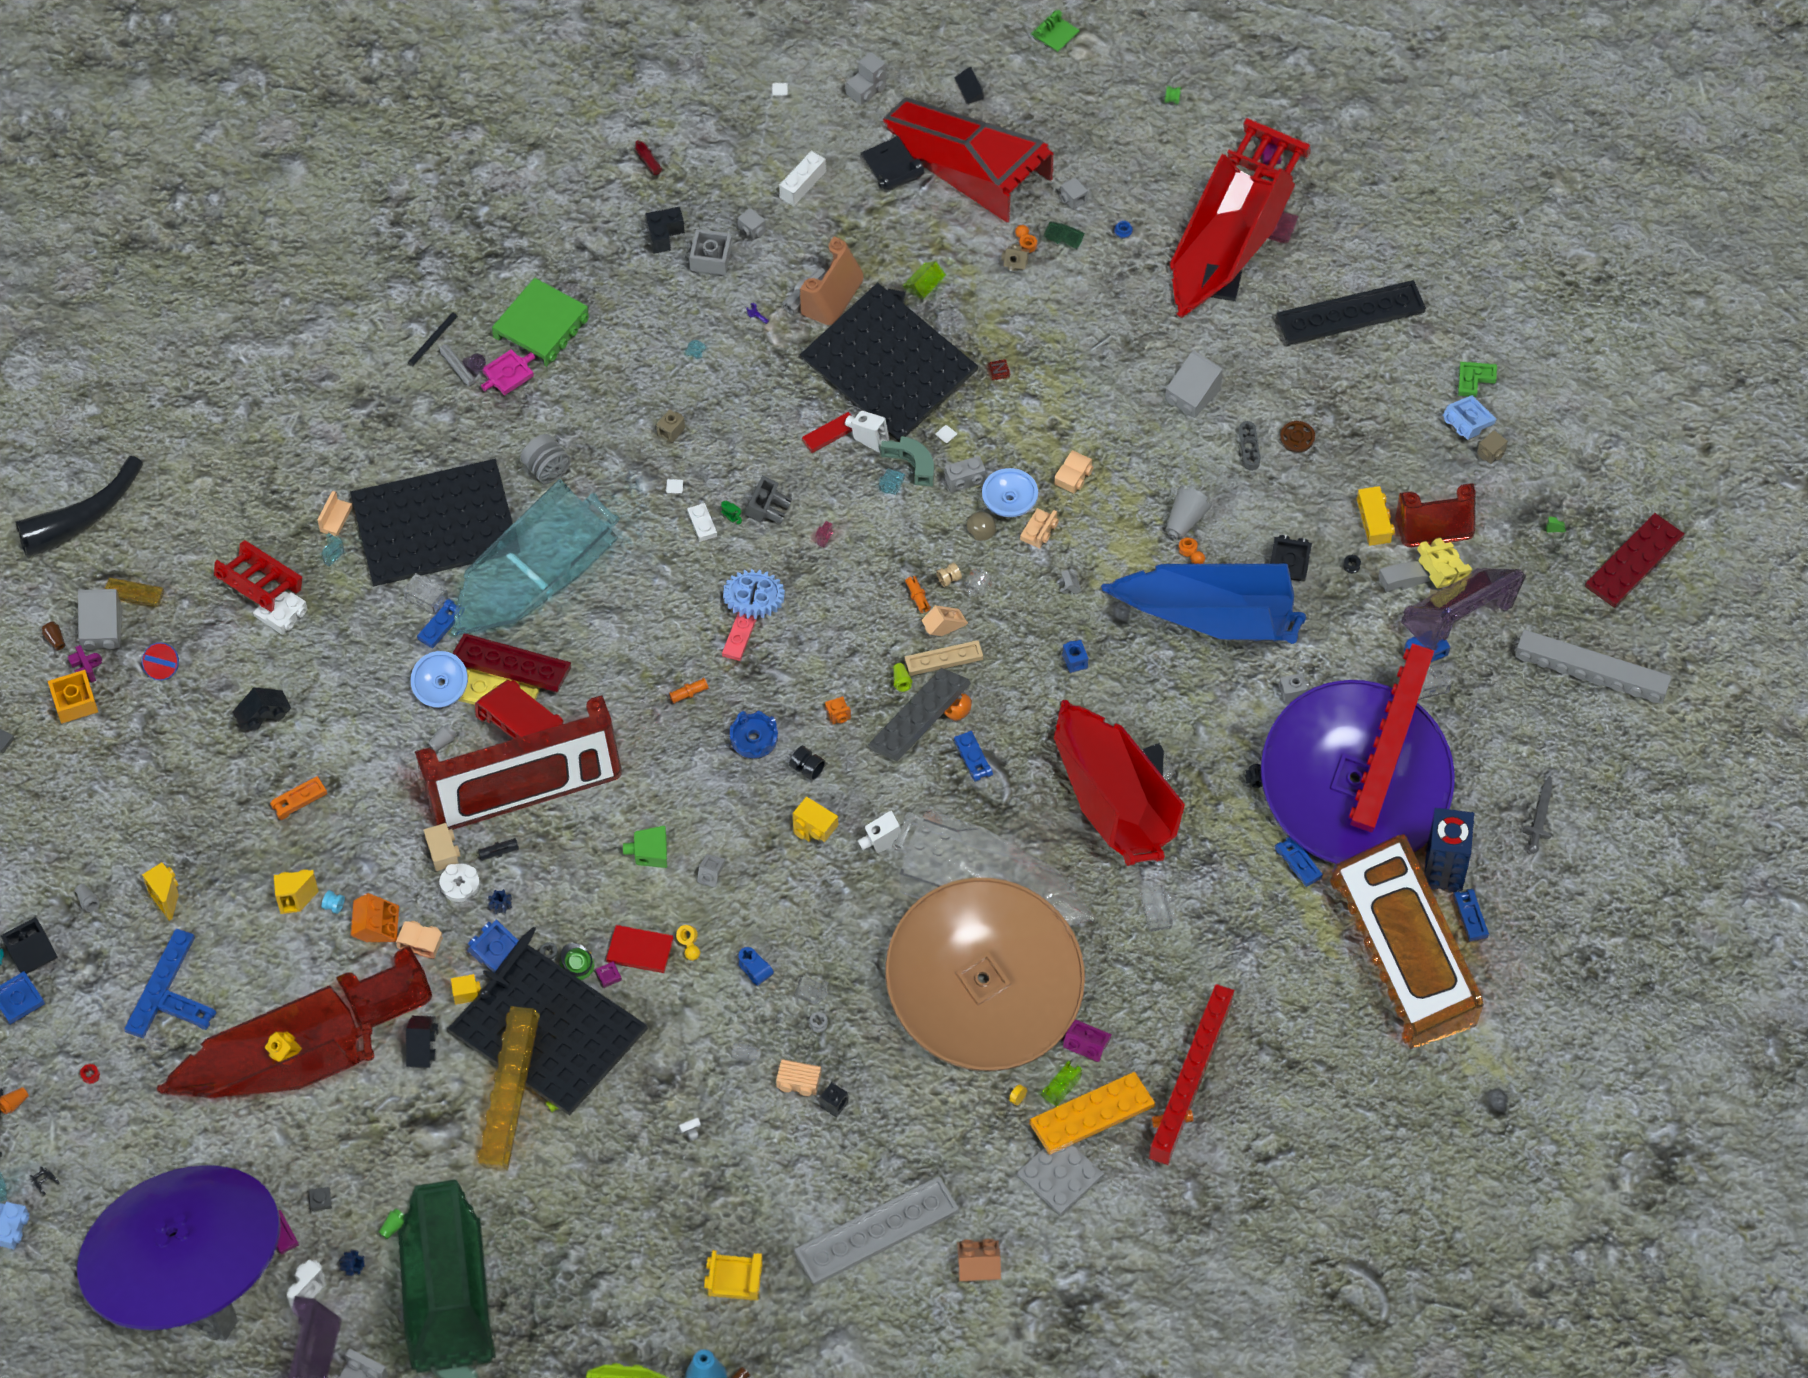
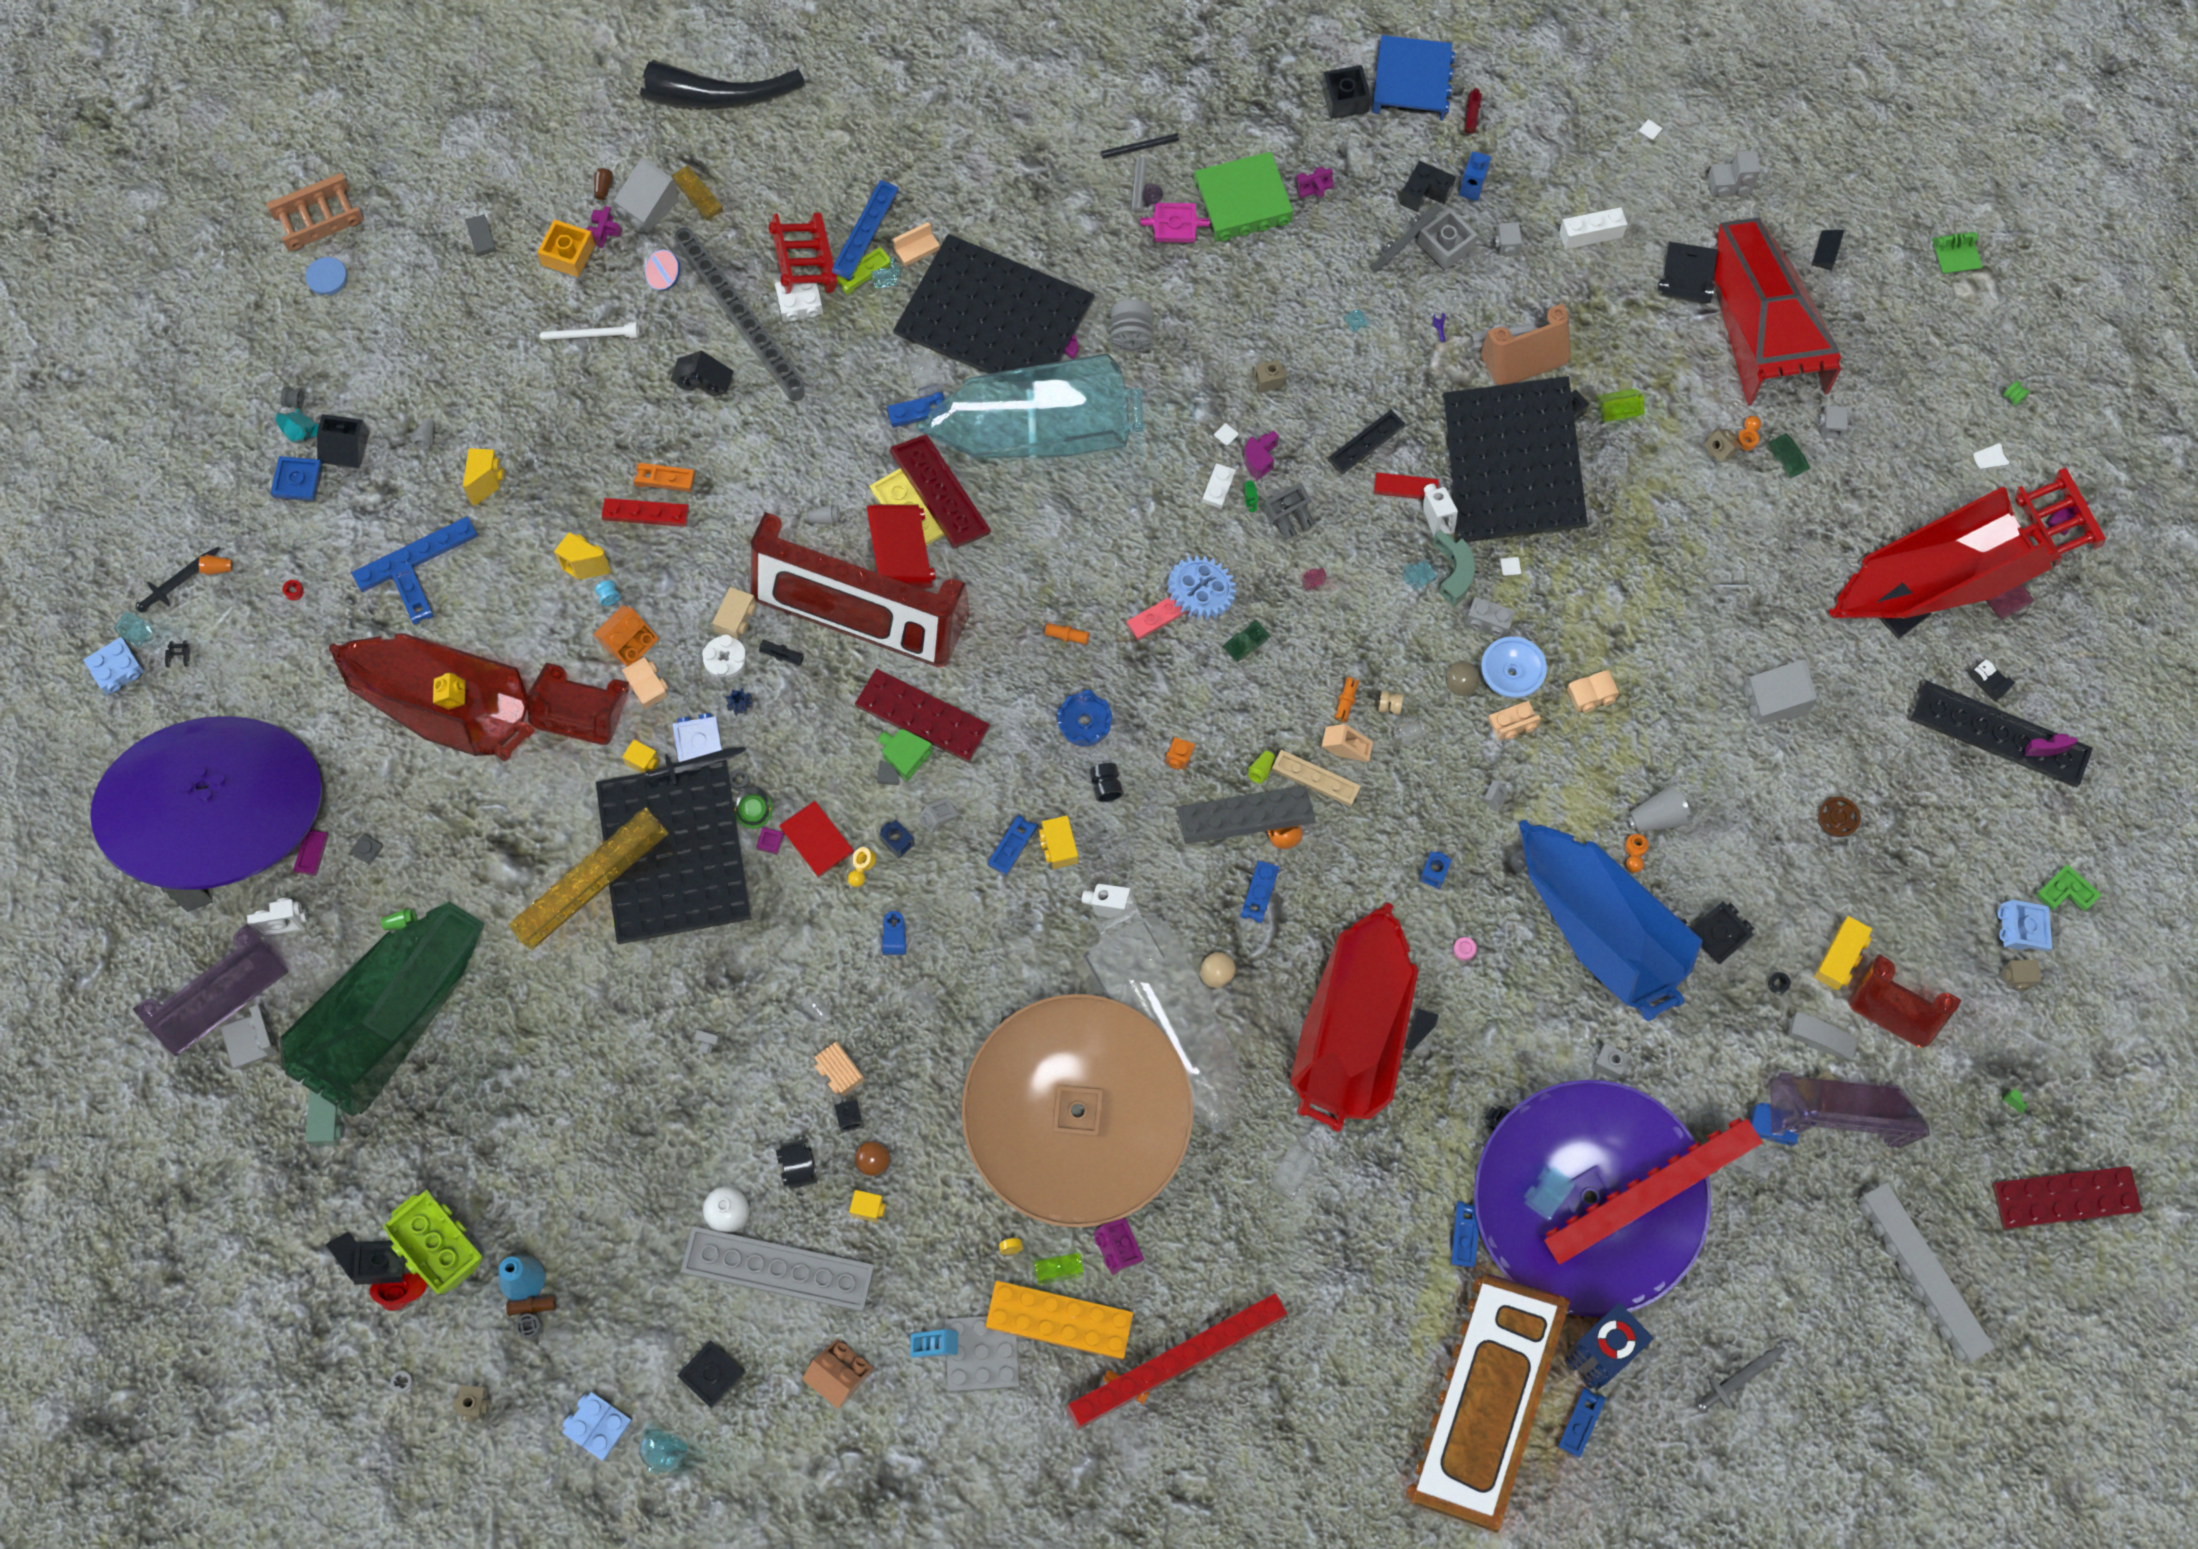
camera: 40 degrees right, 10 degrees up
dark blue gear [339,1250,365,1276] -> none
black brick [406,1015,439,1068] -> none
light blue dish [411,651,468,708] -> none
yellow panel [704,1250,763,1300] -> none
light grey bush [810,1012,827,1032] -> none
clear red tile [988,359,1010,381] -> none
blue plate [1115,221,1133,238] -> none
dark grey beam [1239,421,1261,471] -> none
light yellow hips [1417,538,1472,589] -> none
none -> white piece [540,322,639,340]
none -> red plate [601,498,689,527]
none -> dark grey beam [675,227,805,401]
none -> black plate [677,1340,745,1409]
none -> white cylinder [703,1186,750,1234]
none -> black brick [776,1138,818,1190]
none -> blue plate [832,180,899,280]
none -> lime plate [836,247,892,295]
none -> yellow brick [849,1190,886,1223]
none -> dark orange hair [854,1141,890,1176]
none -> dark red plate [855,668,990,763]
none -> dark grey tile [877,761,899,785]
none -> dark blue brick [879,819,915,859]
none -> dark azure slope [910,1329,958,1358]
none -> blue plate [987,814,1038,876]
none -> magenta tile [1065,335,1079,360]
none -> tan hair [1200,952,1236,988]
none -> clear green slope [1222,620,1271,662]
none -> magenta brick [1244,430,1279,481]
none -> magenta hips [1296,166,1334,198]
none -> black brick [1322,65,1371,119]
none -> black plate [1328,409,1405,475]
none -> dark grey plate [1369,203,1441,272]
none -> blue panel [1372,35,1455,121]
none -> bright pink tile [1453,937,1477,961]
none -> blue torso [1459,151,1491,201]
none -> clear light blue brick [1524,1166,1577,1221]
none -> black leg [1969,659,2015,703]
none -> white sticker [1974,443,2009,469]
none -> magenta slope [2025,734,2077,756]

